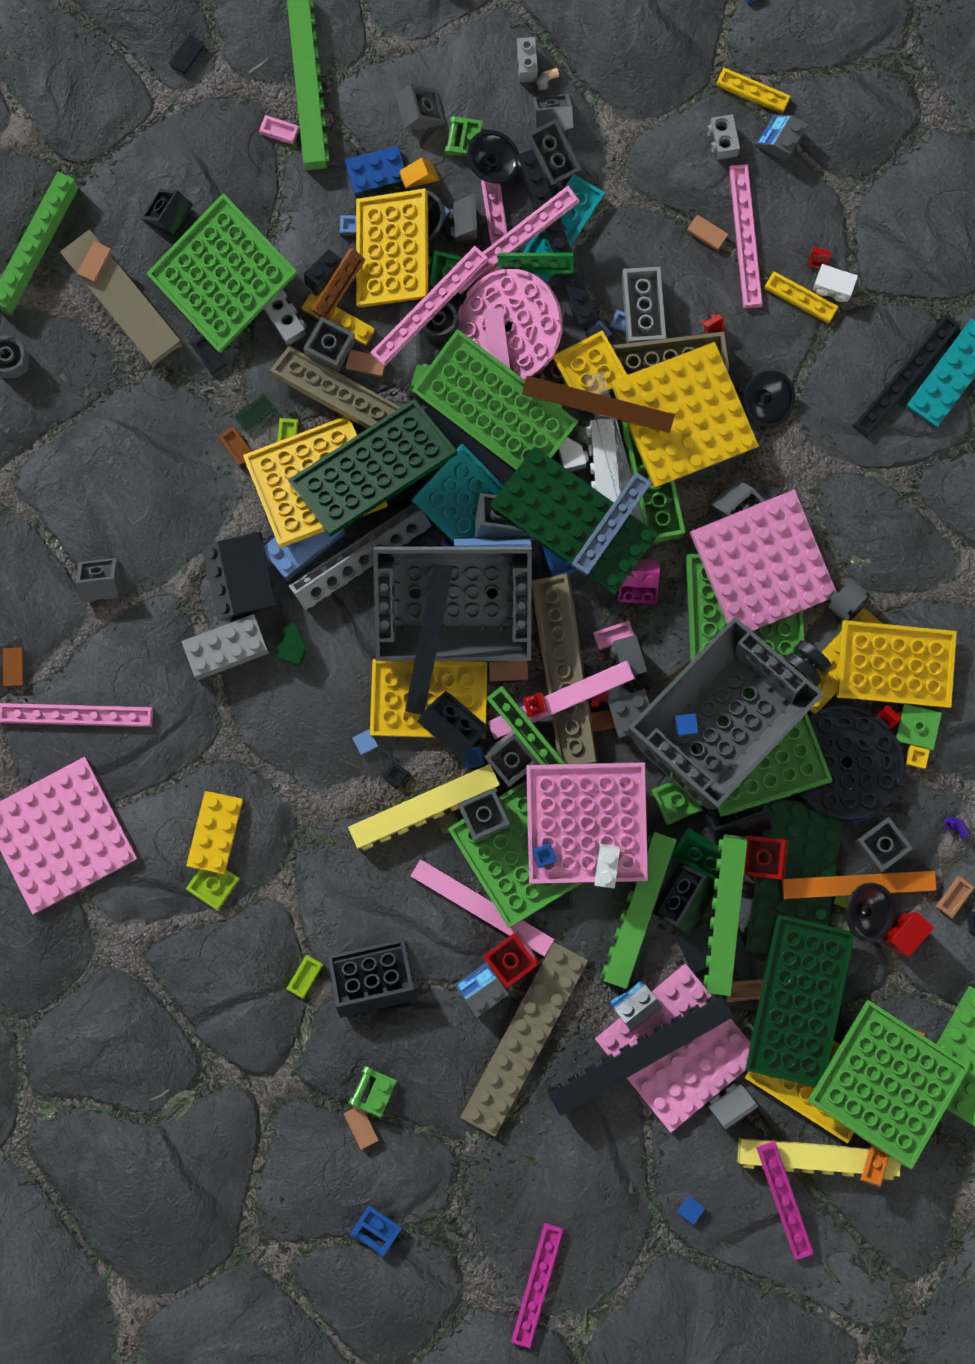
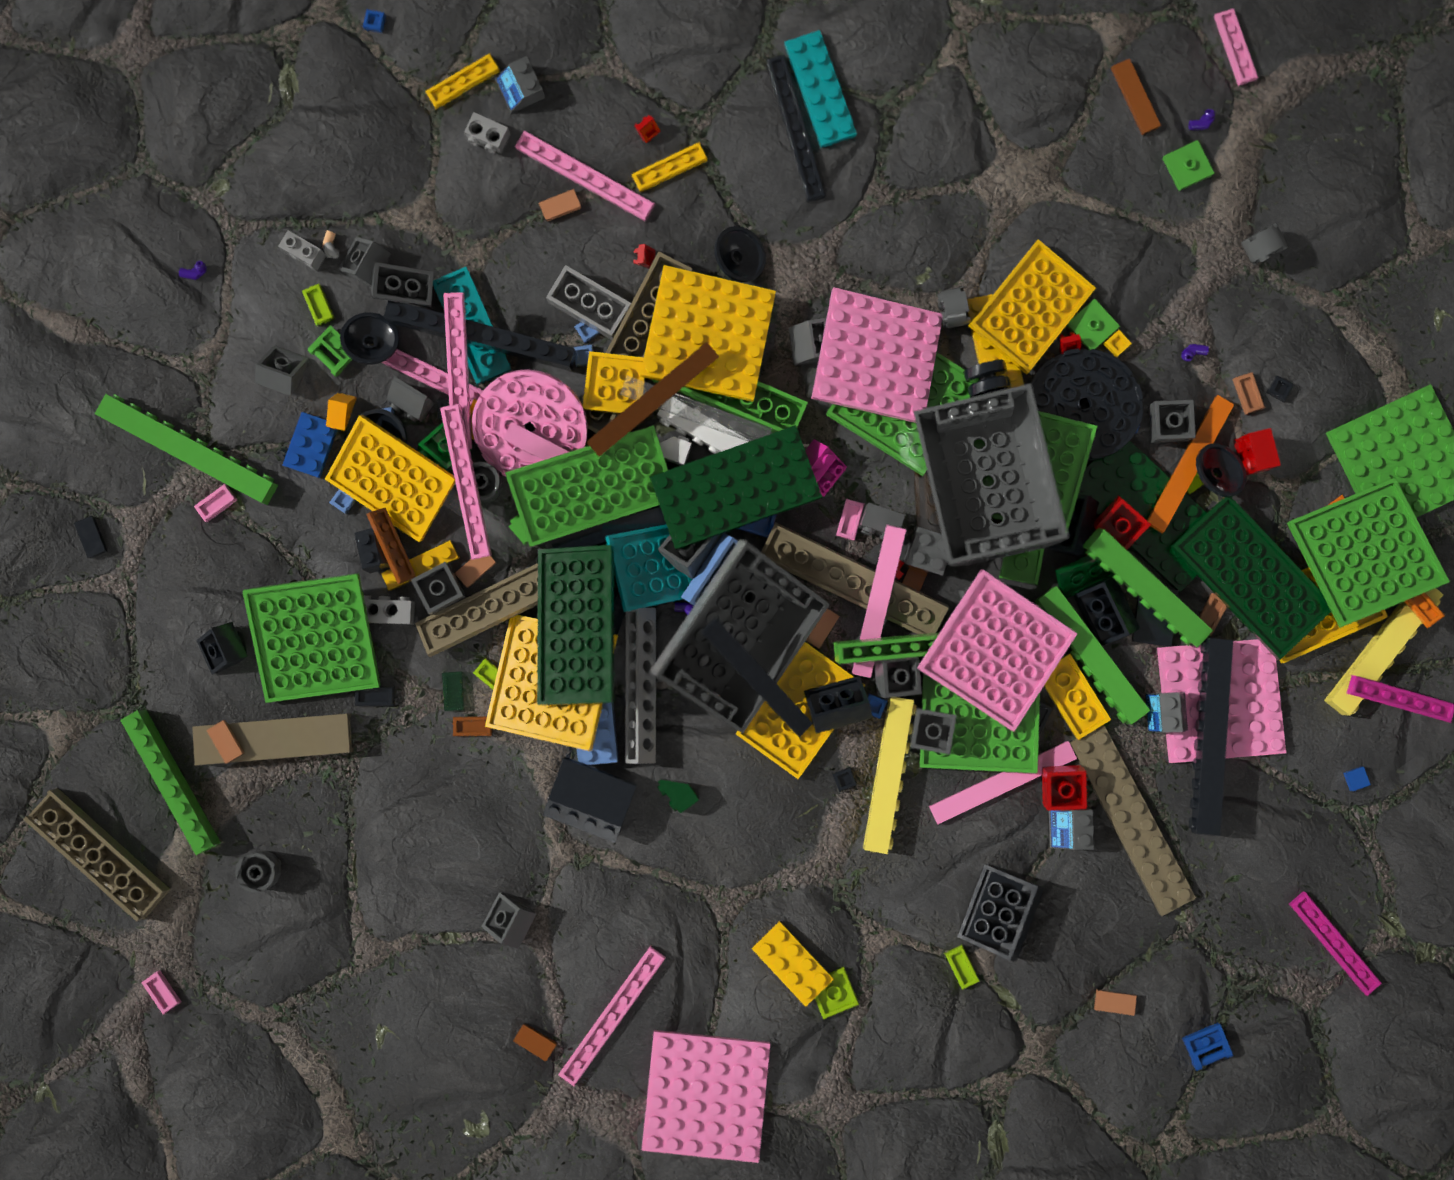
camera: 55 degrees left, 5 degrees up
light grey brick [182,614,269,680] -> none
bright green plate [348,1066,397,1118] -> none
medium blue tile [352,729,378,755] -> none
green plate [497,253,574,274] -> none
red tile [523,693,548,717] -> none
blue tile [532,842,557,868] -> none
sand blue plate [571,472,652,576] -> none
white brick [594,844,620,888] -> none
blue tile [675,713,698,737] -> none
dark grey slope [707,1084,758,1130] -> none
white brick [812,264,858,302] -> none
none -> lime tile [302,283,335,326]
none -> yellow plate [1044,654,1111,740]

